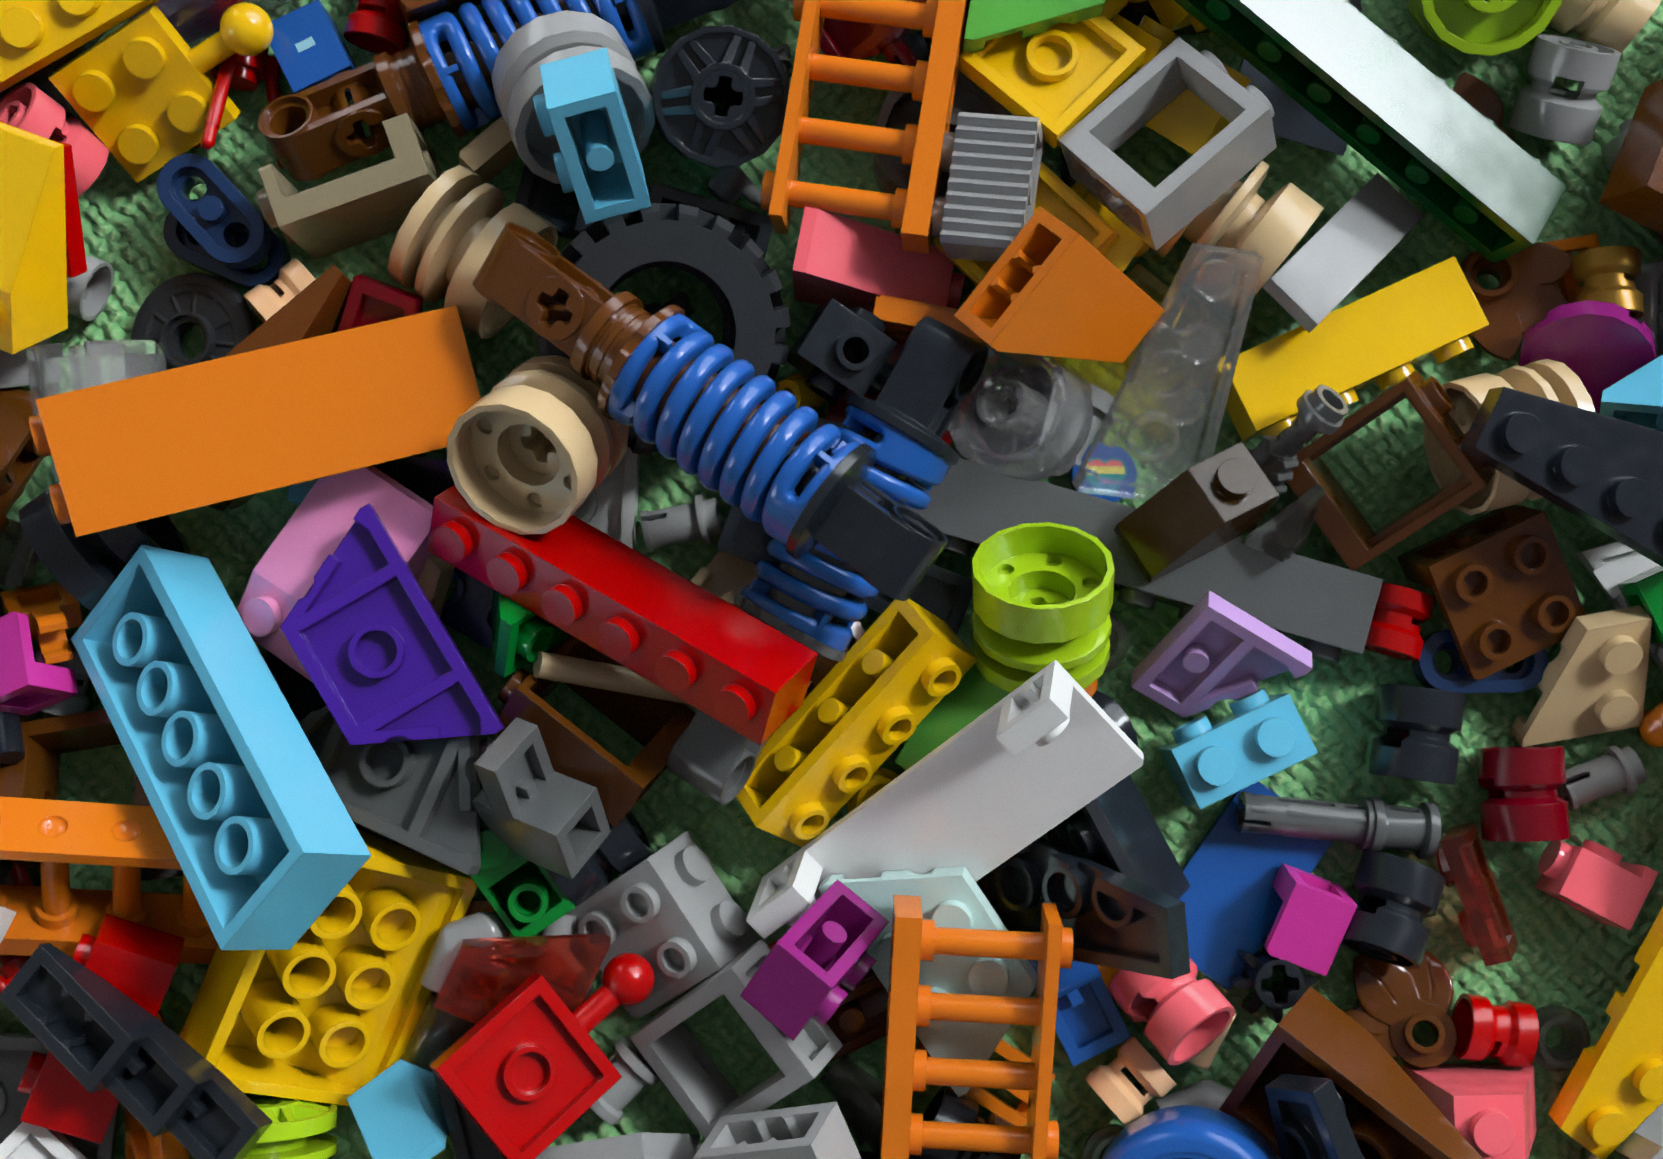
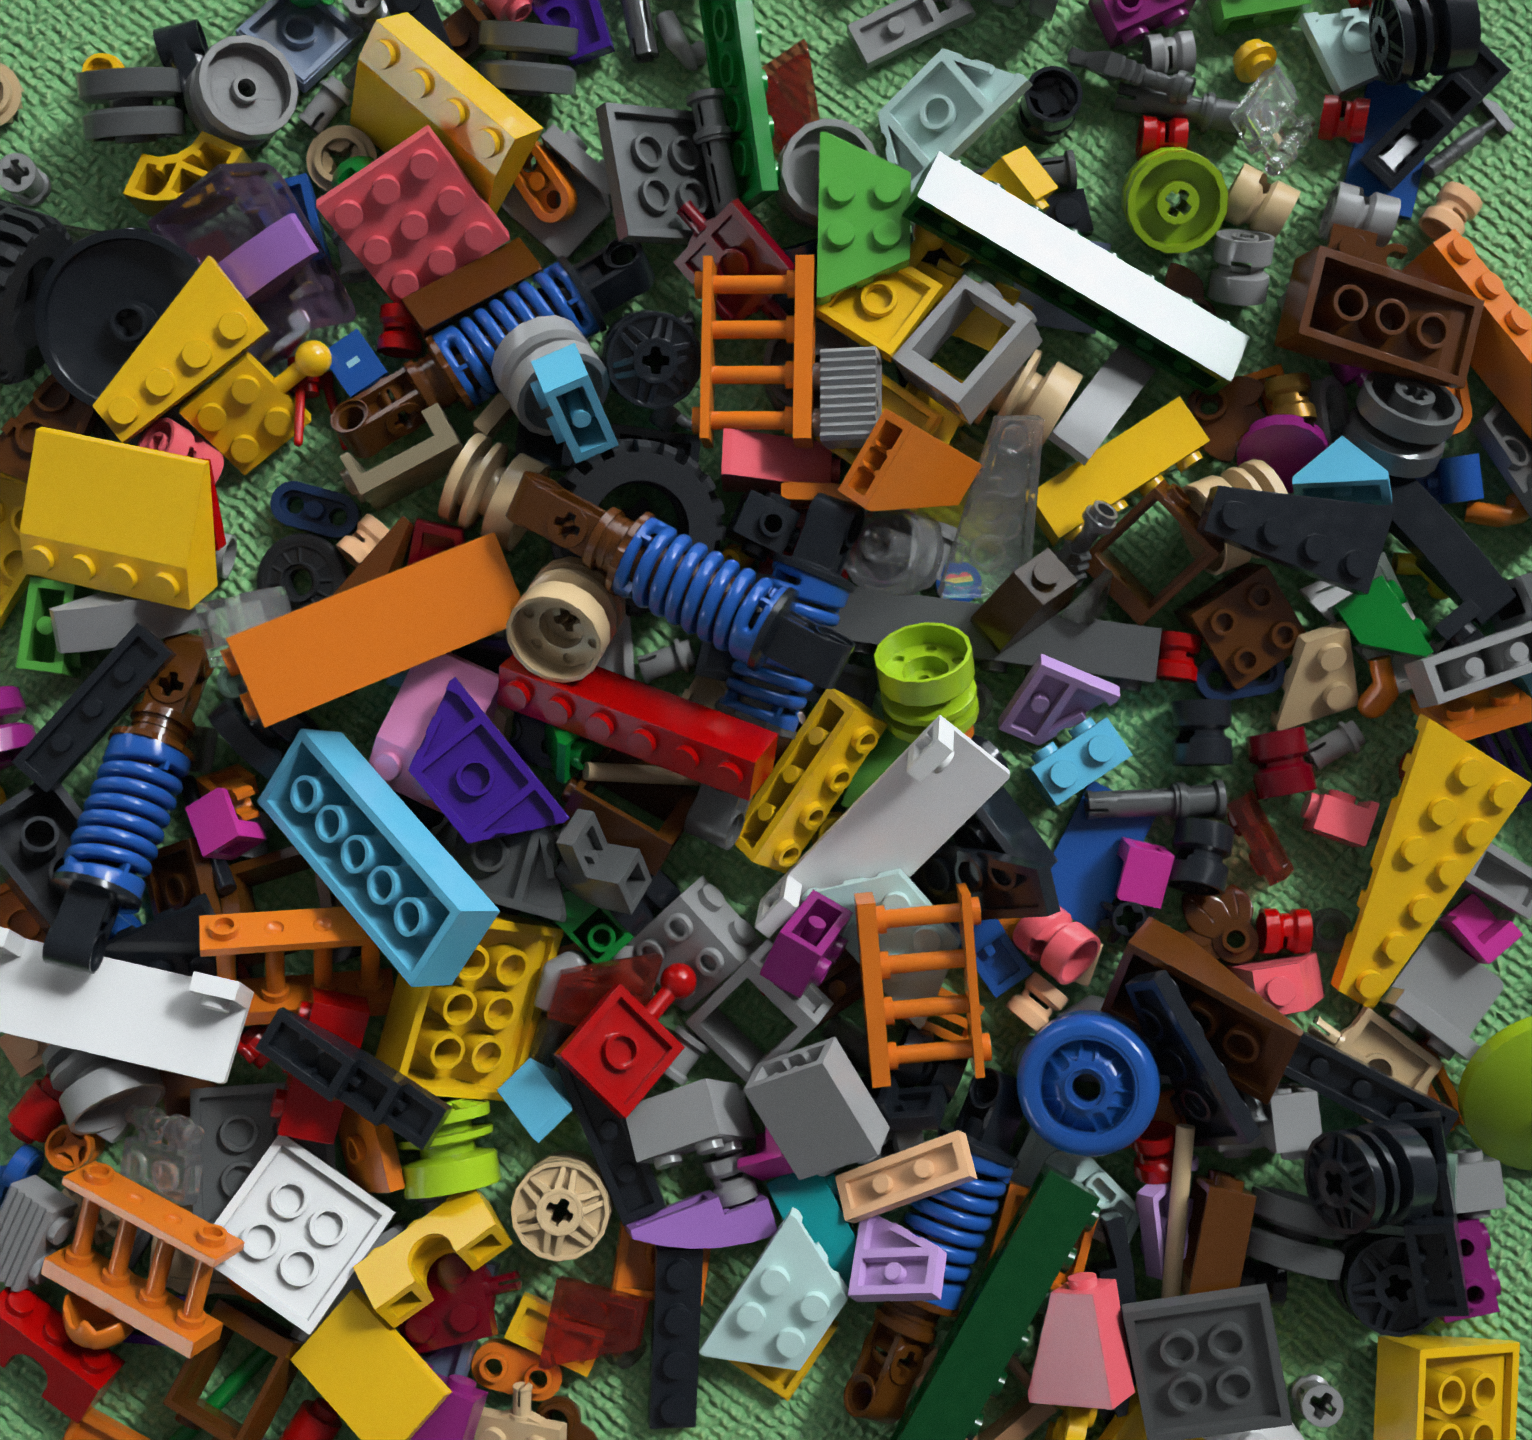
camera: 10 degrees left, 0 degrees up
dark blue plate [157,154,272,269] -> none

